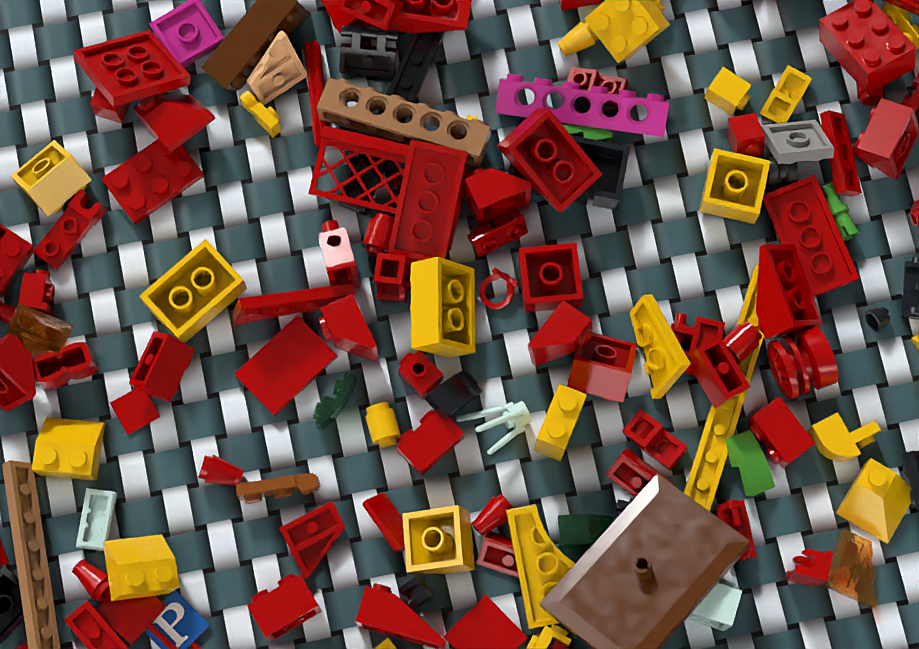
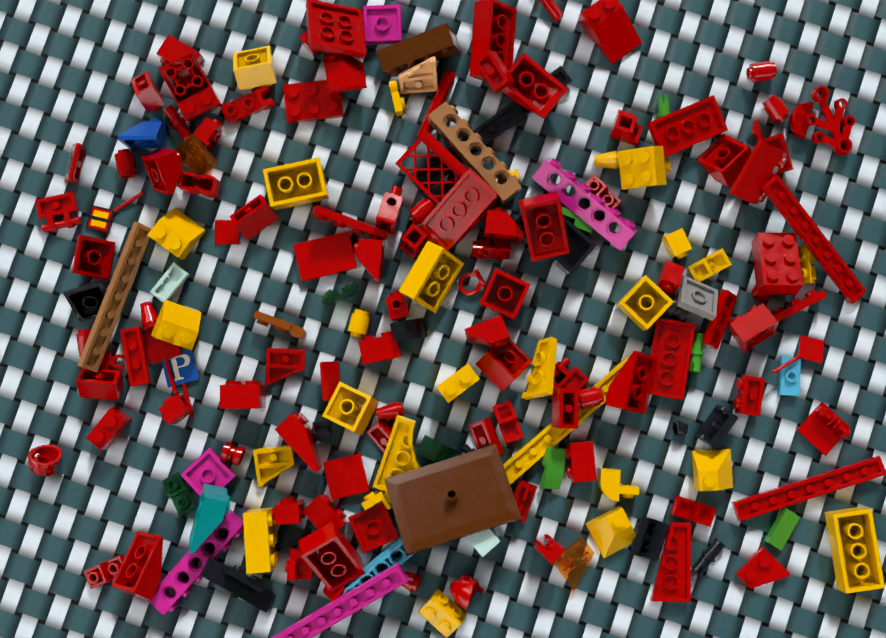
camera: 30 degrees right, 10 degrees up
red cone [198,455,244,486] -> none
black plate [339,23,398,78] -> none
light aqua plant [456,401,532,455] -> none
red wheel [767,326,839,400] -> none

